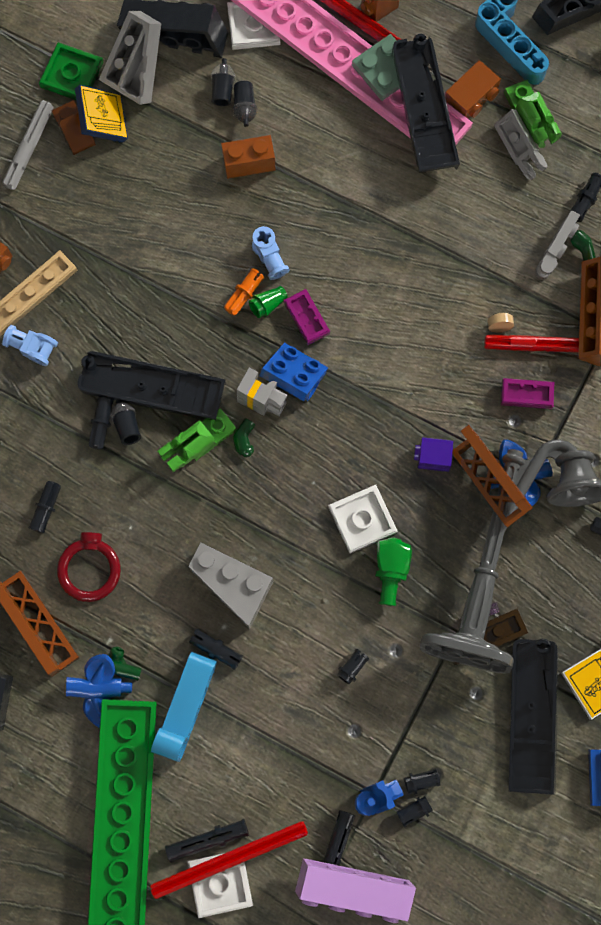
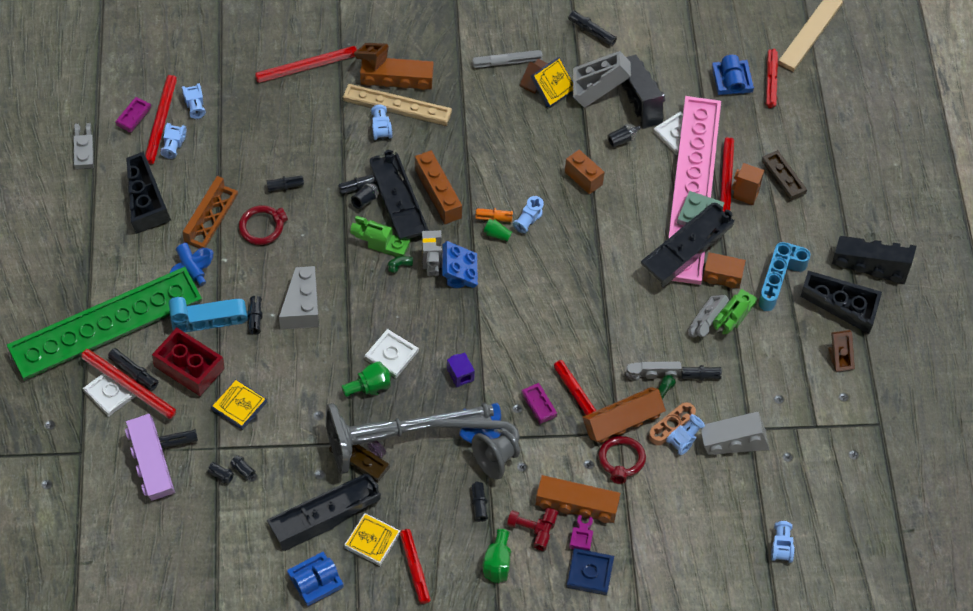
camera: 55 degrees right, 20 degrees down
green tile [39,42,104,101] -> none
dark green arm [108,647,141,681] -> none
piece [233,81,257,127] -> none
magenta plate [284,289,330,345] -> none
black pin [337,649,369,684] -> none
blue hips [355,780,404,816] -> none
dark orange fence [452,425,533,527] -> none
tan tile [488,313,514,333] -> none
none -> dark red brick [152,328,225,396]
none -> yellow tile [211,379,267,430]
none -> dark orange brick [415,150,462,224]
none -> black pin [568,10,617,47]

